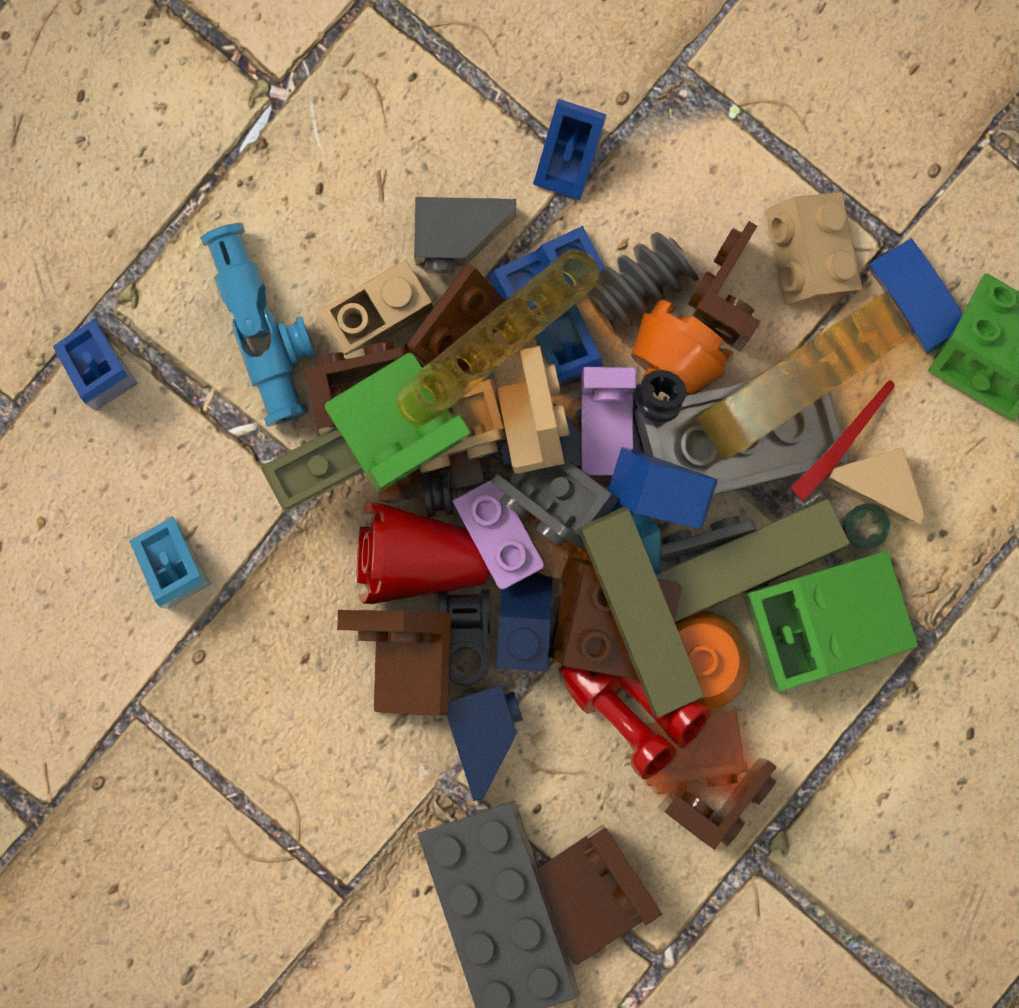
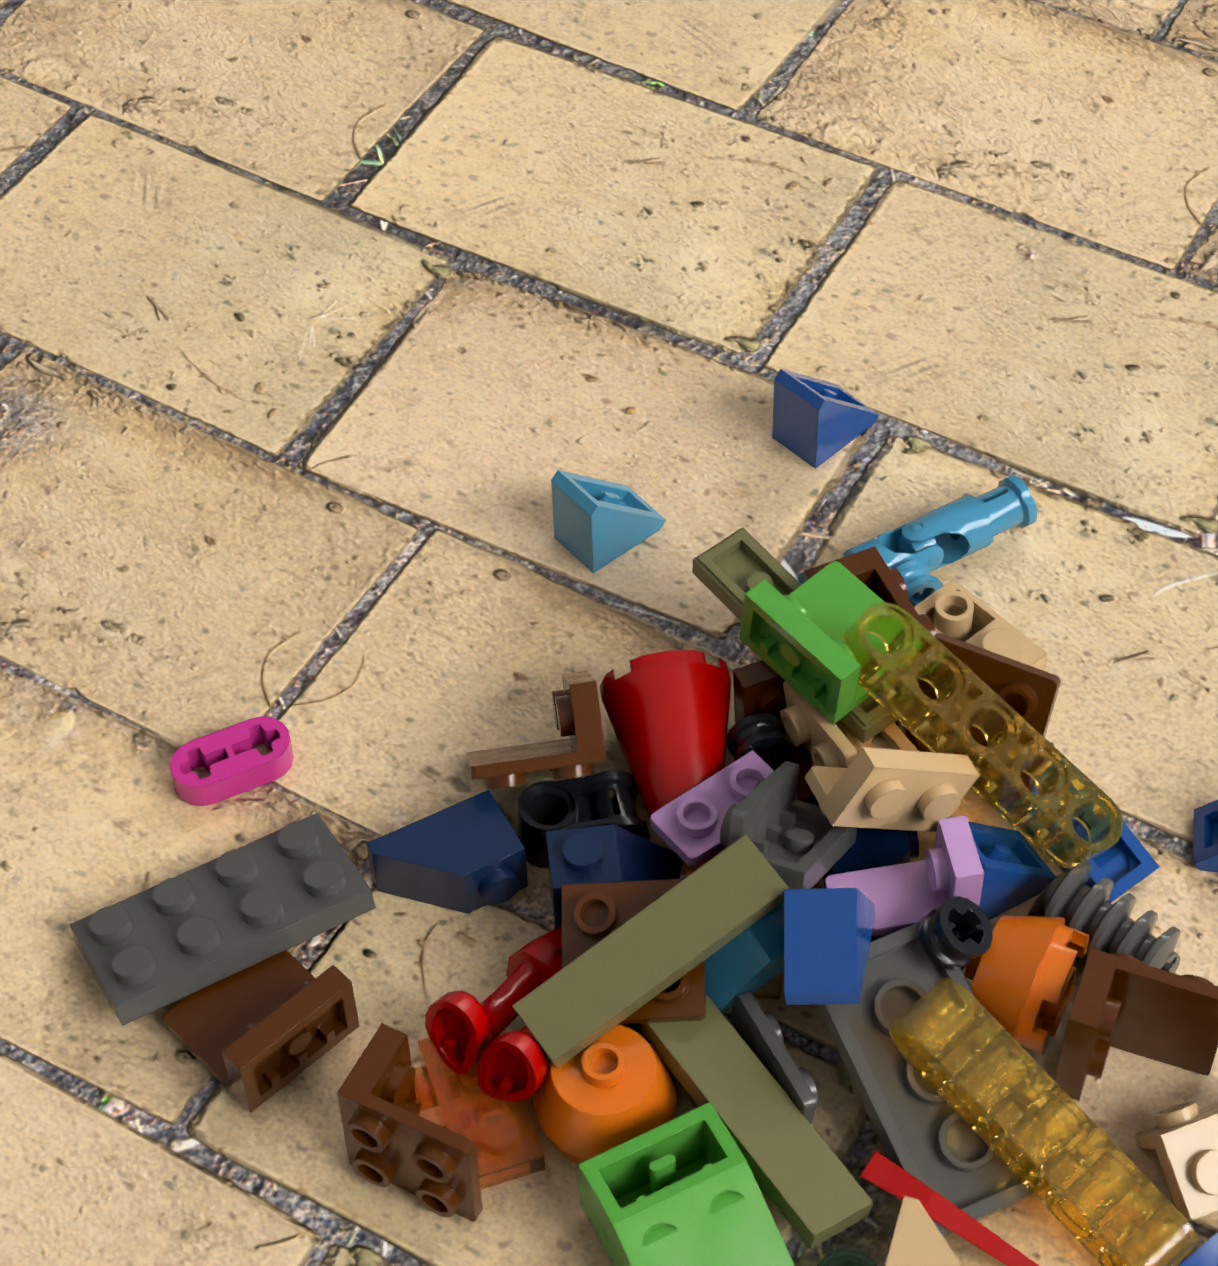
camera: 85 degrees right, 35 degrees down
dark grey slope [414,197,517,274] -> none
none -> dark pink beam [170,716,294,806]

